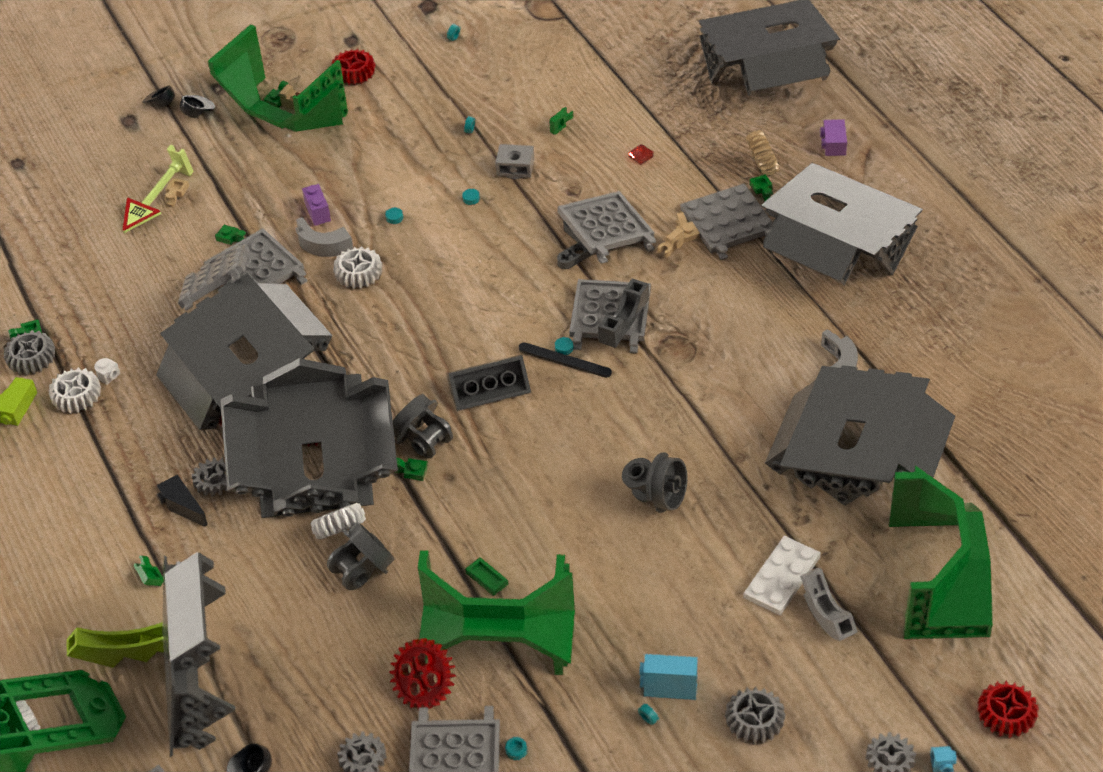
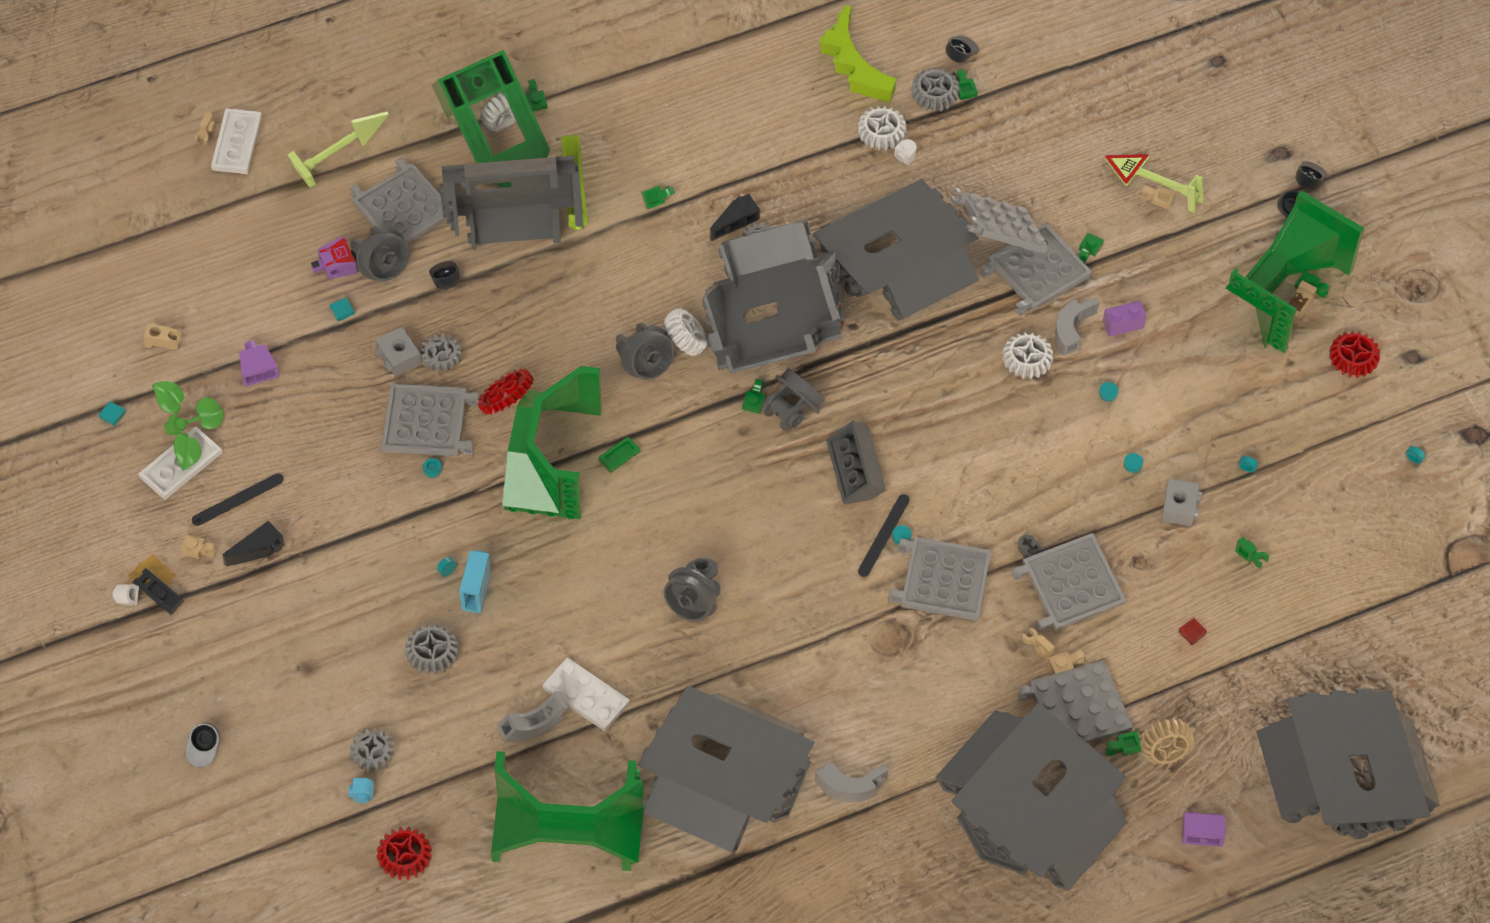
camera: 90 degrees right, 10 degrees up
dark grey arch [598,278,649,348] -> none

